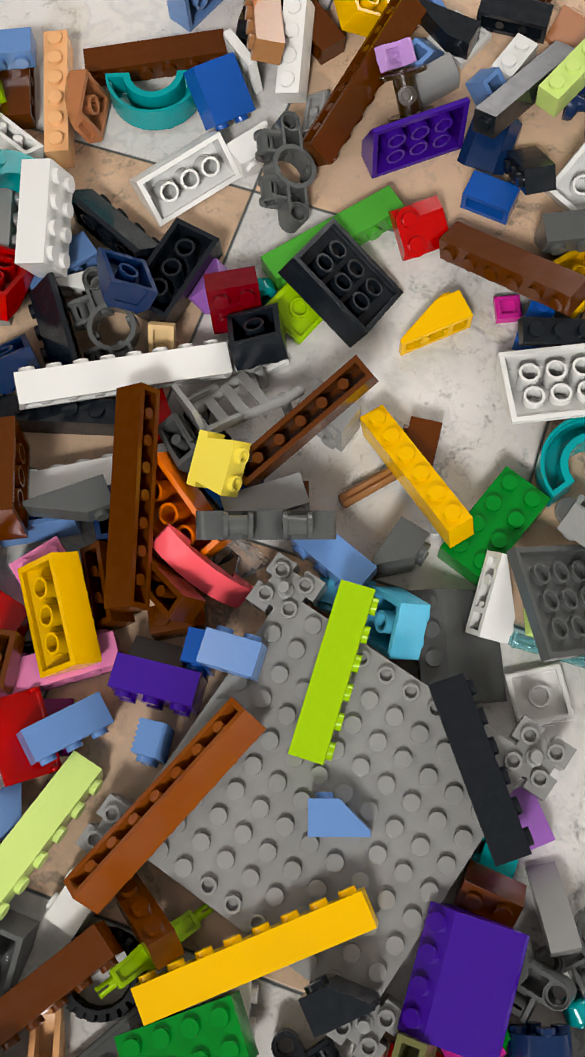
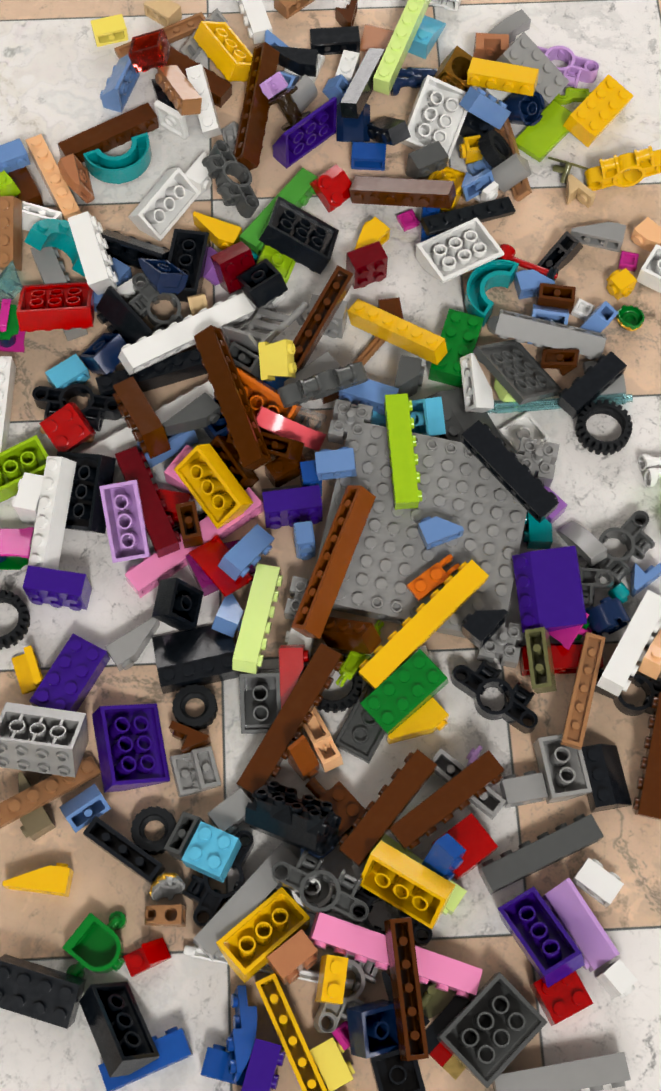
camera: 30 degrees left, 5 degrees down
blue brick [183,52,256,131] -> none
reddish brown brick [453,859,527,928] -> none
none -> yellow slope [193,211,242,250]
none -> red slope [279,645,309,708]
none -> dark red brick [346,241,388,289]
none -> orange hinge [407,554,460,602]

